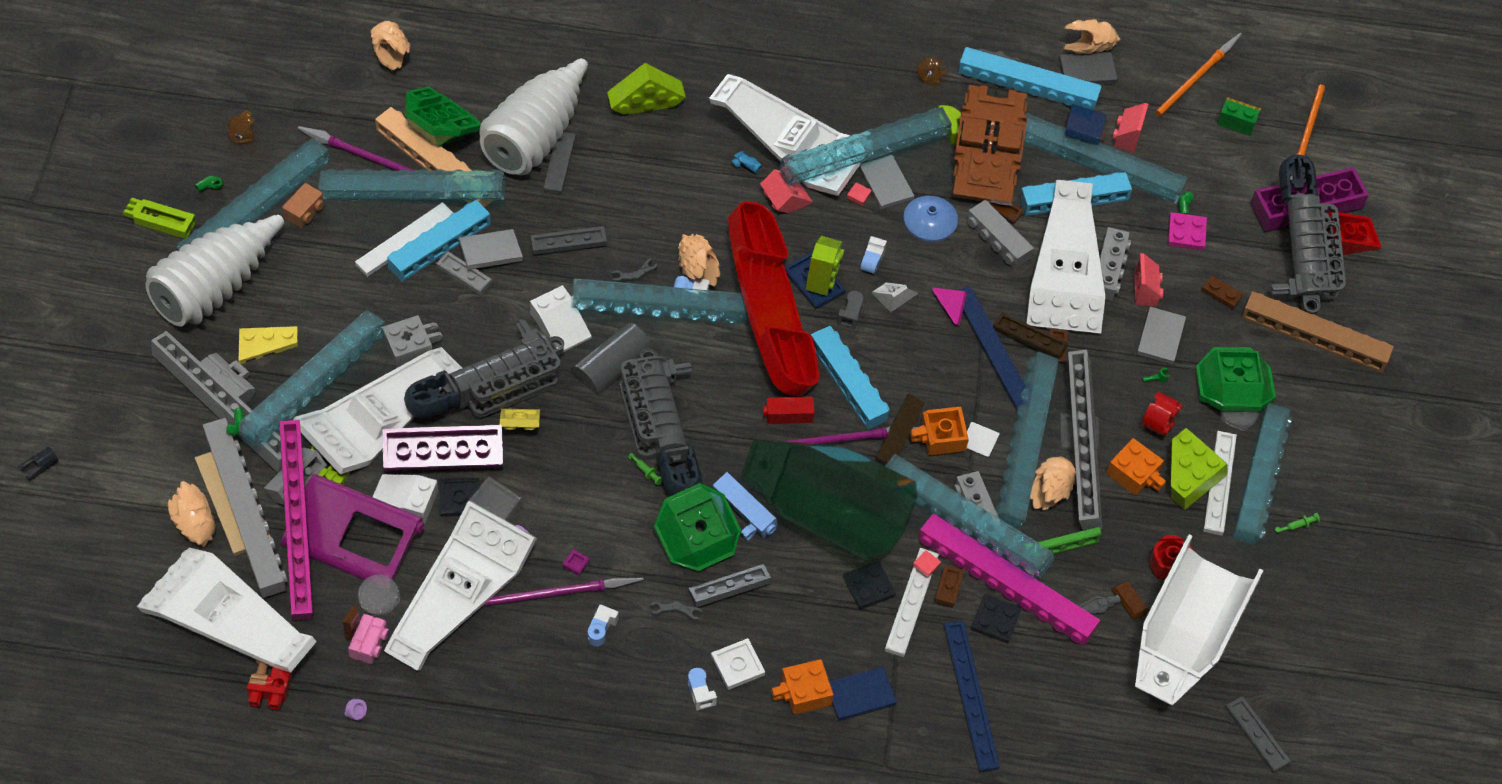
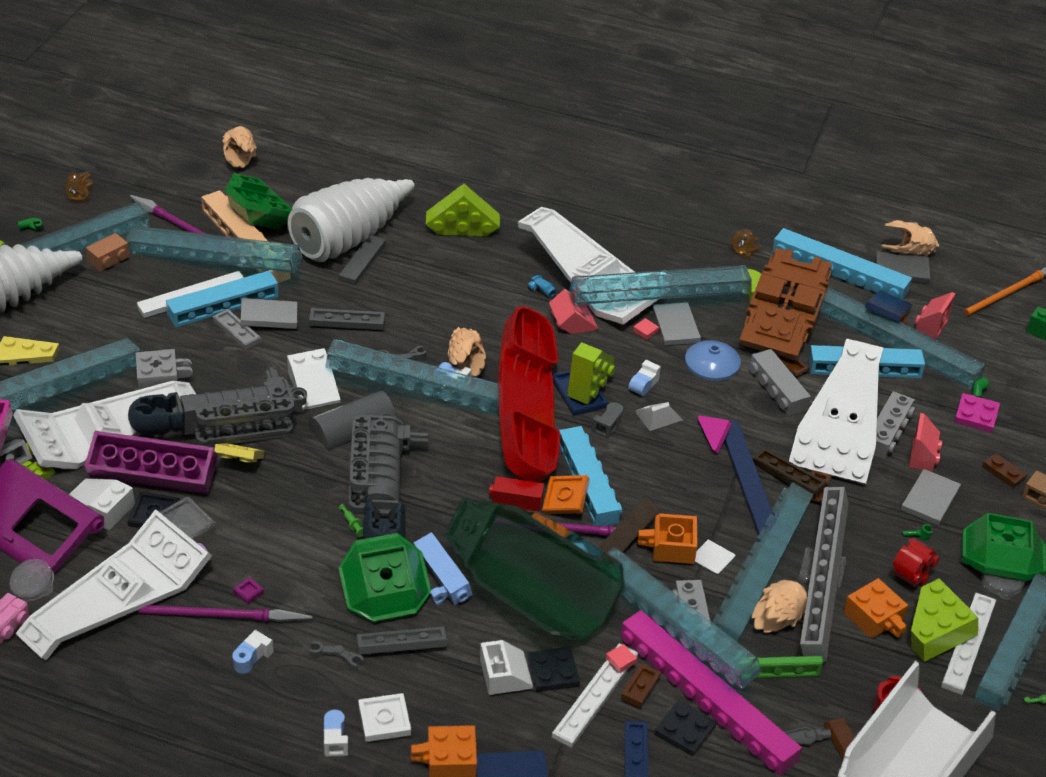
camera: 15 degrees right, 15 degrees down
none -> white slope [480,640,533,695]
none -> orange tile [542,475,590,514]

